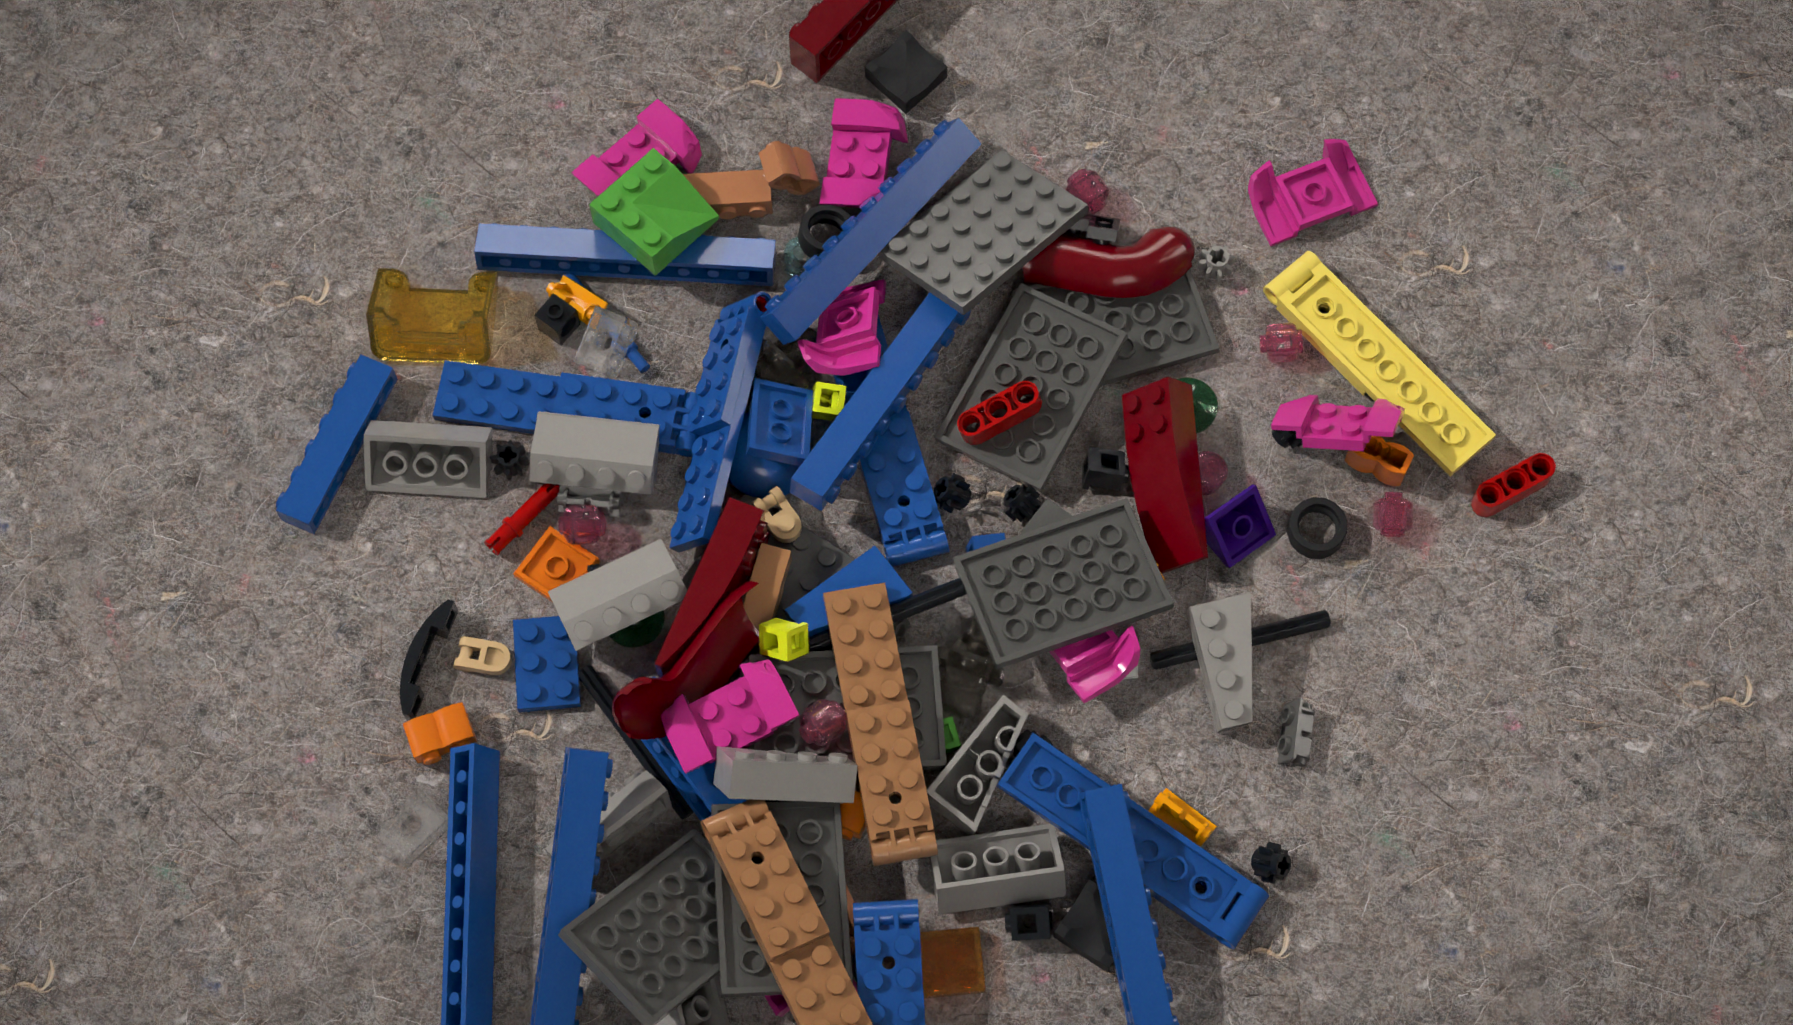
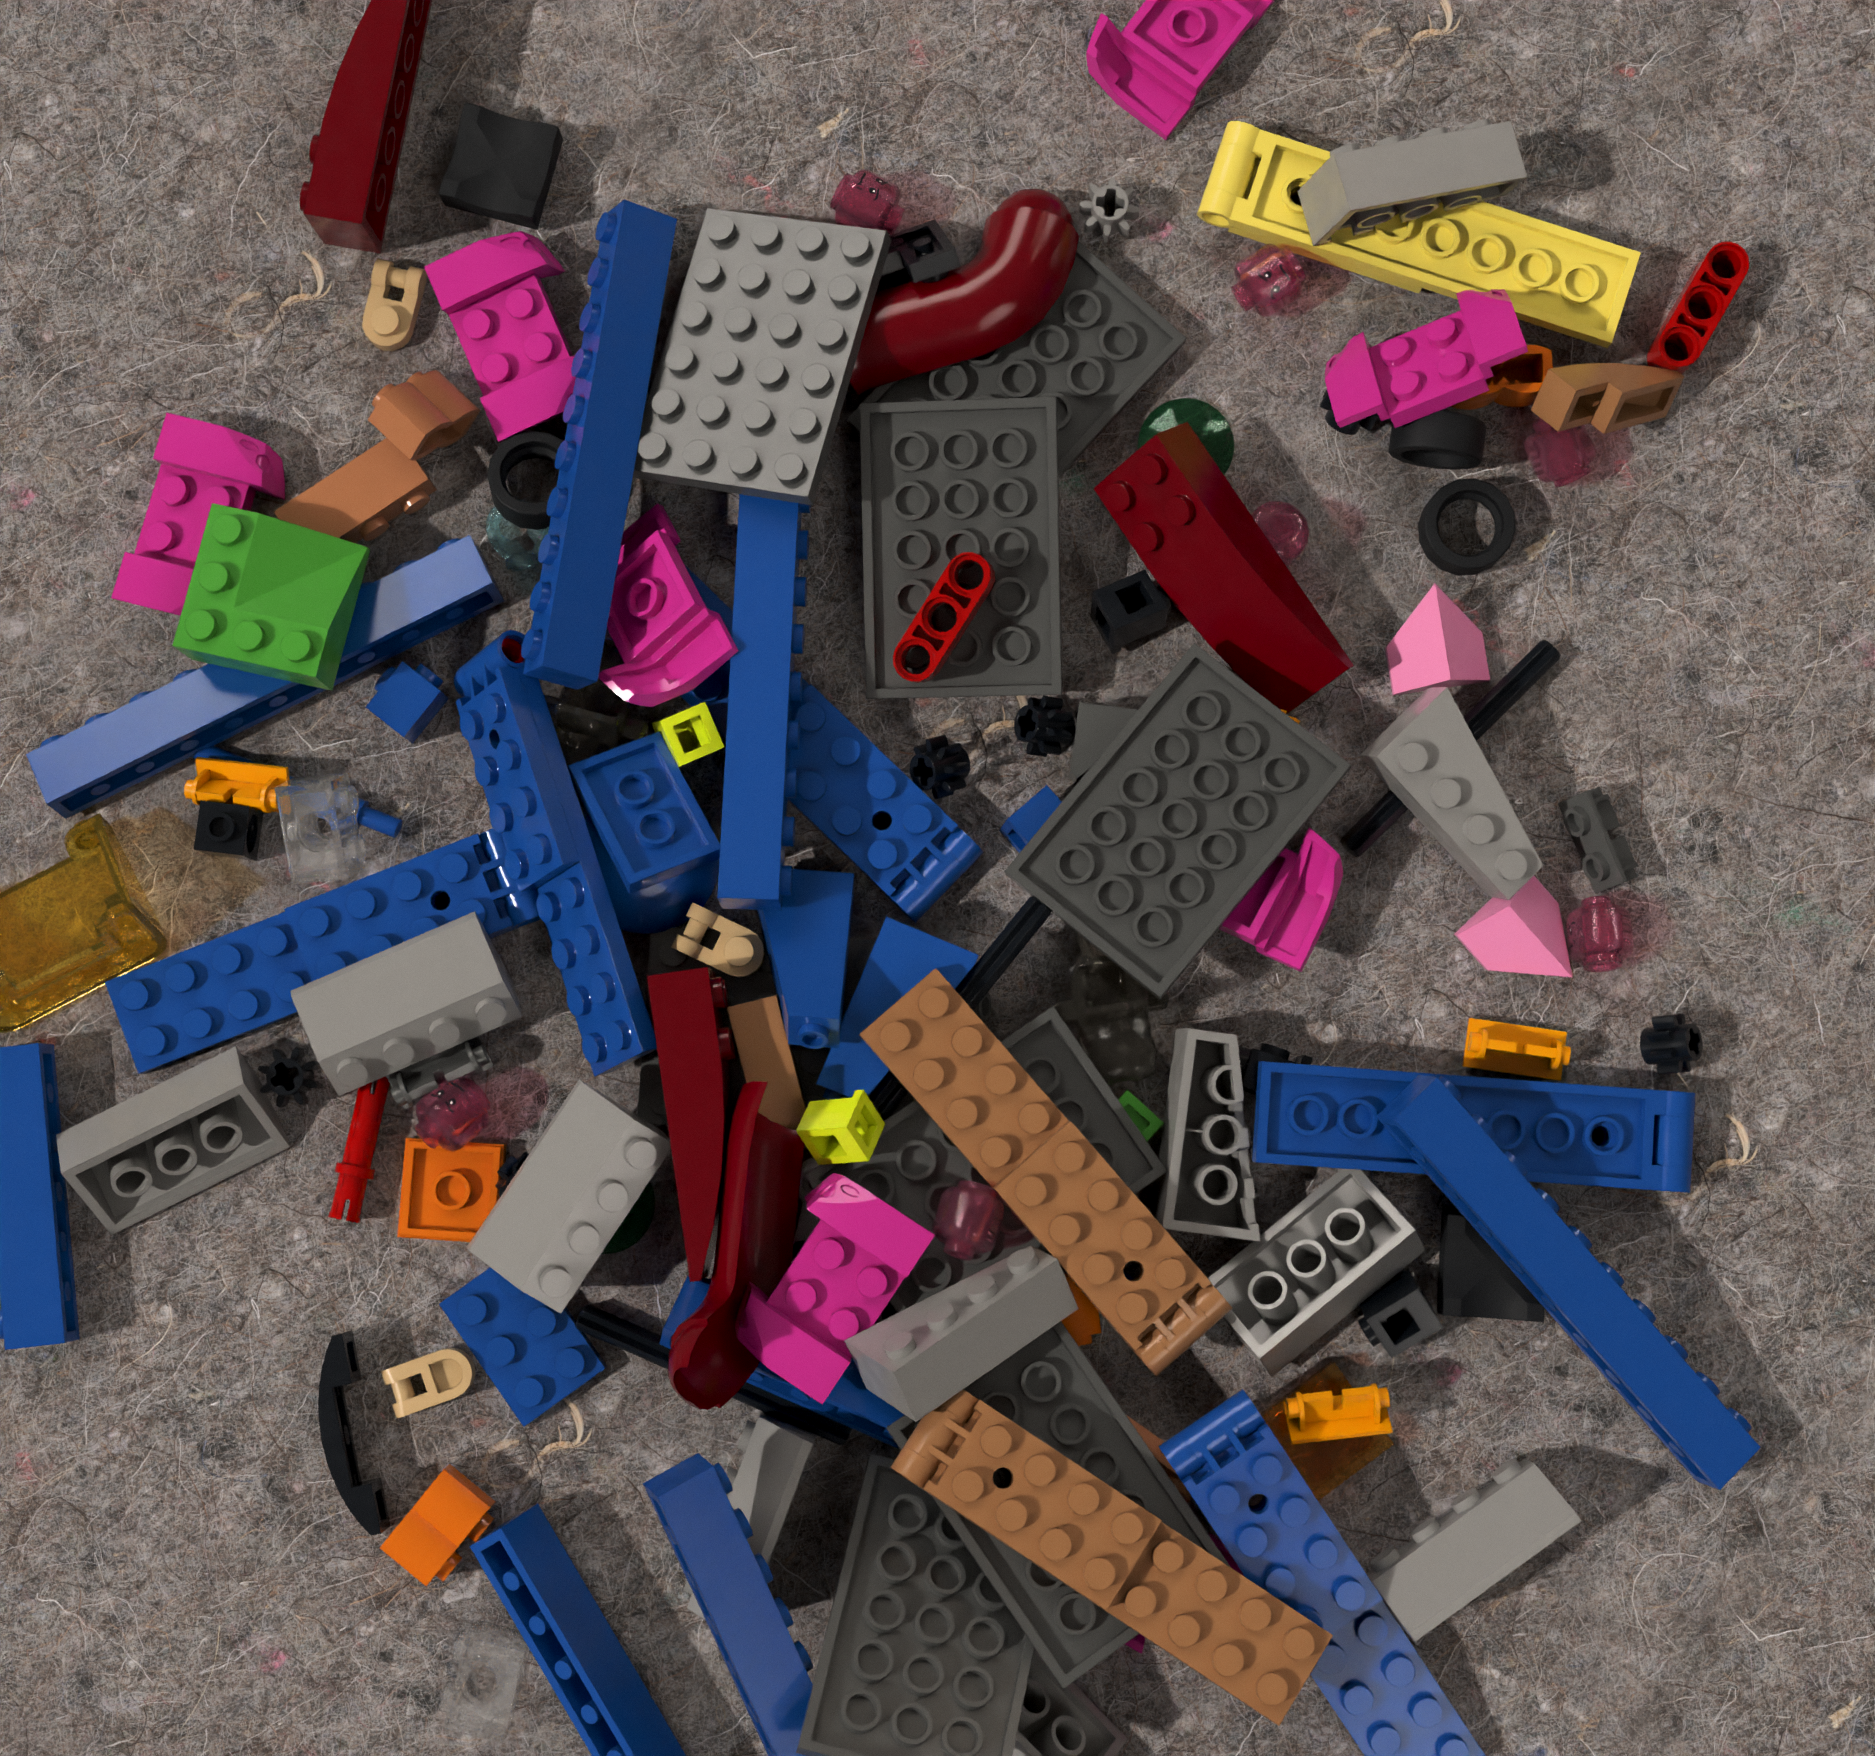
camera: 30 degrees left, 15 degrees up
dark purple slope [1205,484,1276,568] -> none
none -> tan plate [362,258,427,351]
none -> blue brick [366,661,449,744]
none -> blue slope [757,869,854,1049]
none -> light orange hinge [1283,1383,1392,1445]
none -> light grey wedge [1297,119,1527,246]
none -> bright pink slope [1385,583,1490,696]
none -> black tyre [1388,410,1487,470]
none -> bright pink slope [1454,876,1573,978]
none -> medium nougat slope [1531,363,1685,434]
none -> clear pink head [1566,896,1634,973]

